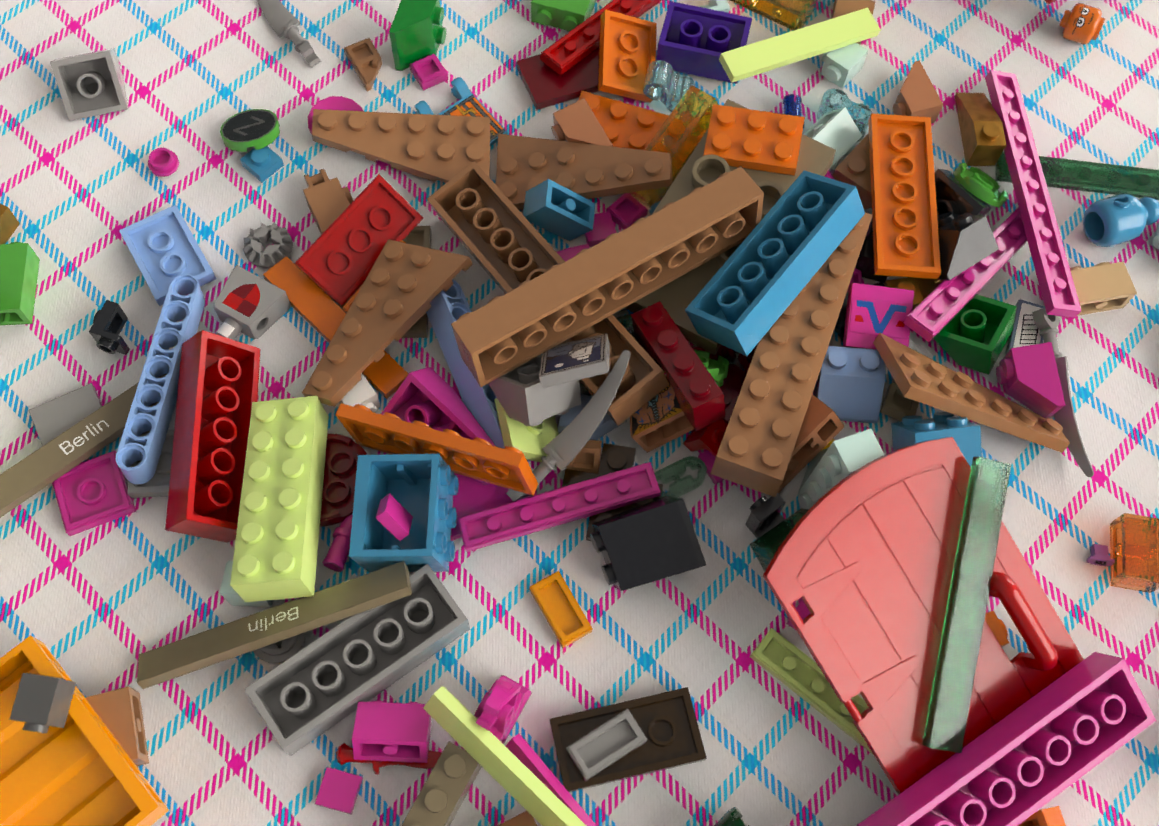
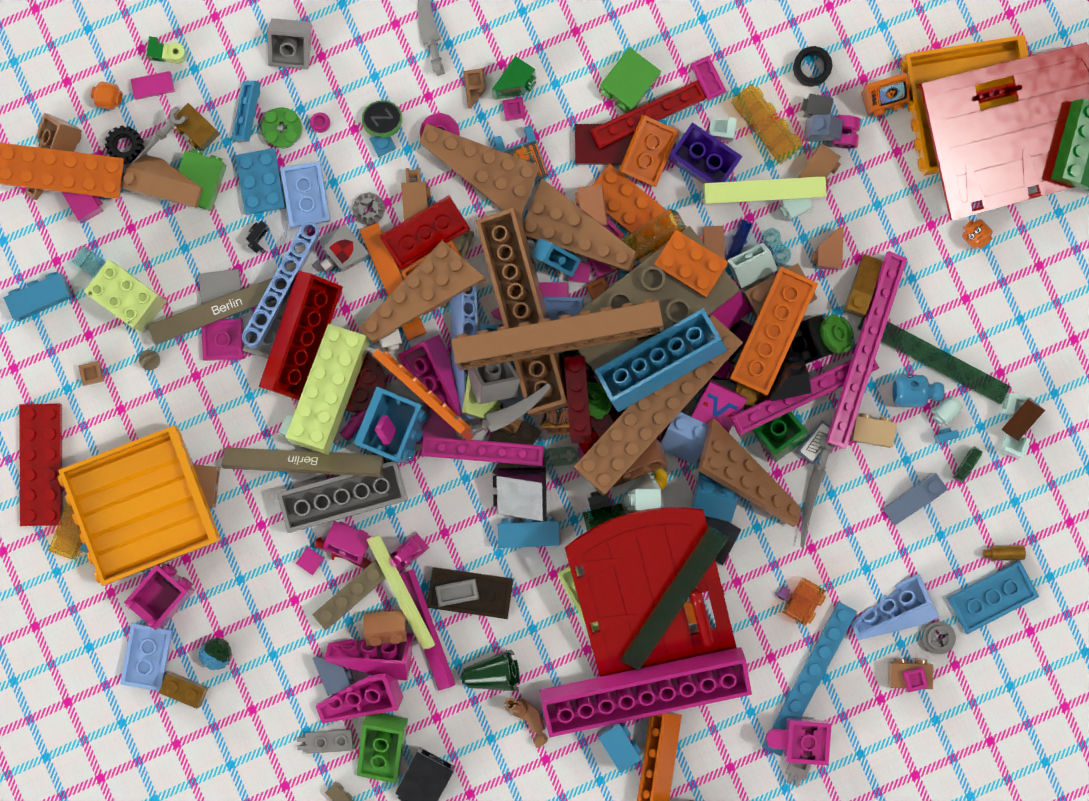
camera: 25 degrees right, 20 degrees up
dark grey brick [9,673,76,734] -> none
light orange tile [529,571,593,648] -> none
tile [539,333,610,388] -> none
clear light blue axle [643,60,695,114] -> none
dark pink slope [996,342,1065,418] -> none
none -> dark azure plate [231,81,261,142]
none -> dark azure plate [235,148,286,215]
none -> bright green plate [261,107,303,149]
none -> dark azure brick [497,517,560,548]

